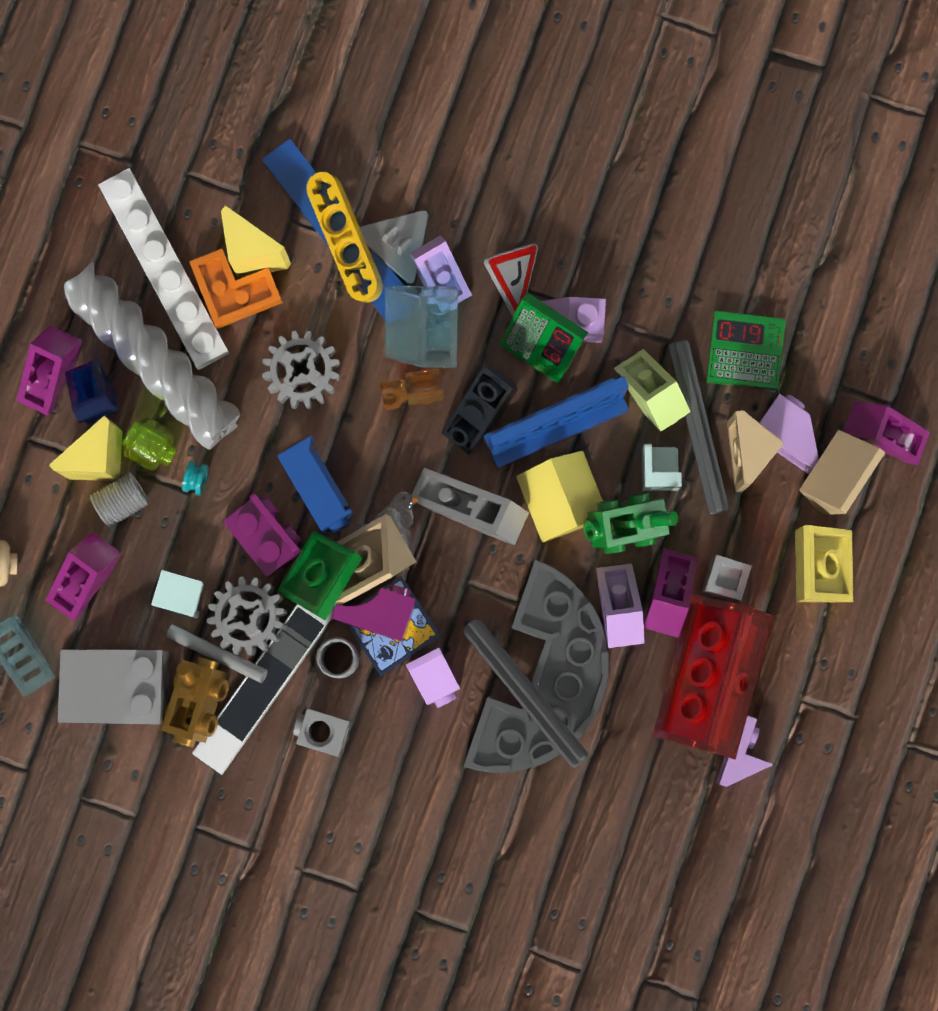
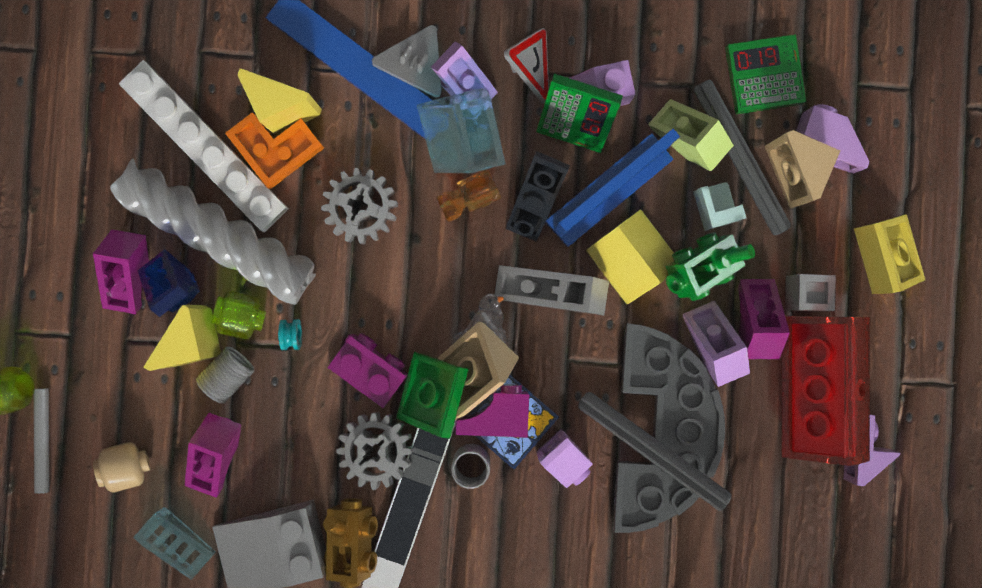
camera: 20 degrees left, 5 degrees up
light aqua panel [151,570,204,619] -> none
light grey bar [166,625,268,683] -> none
blue window [277,435,354,534] -> none
light grey brick [293,709,352,757] -> none
yellow beam [306,172,383,303] -> none
tan slope [799,430,885,515] -> none
magenta arch [843,401,930,465] -> none

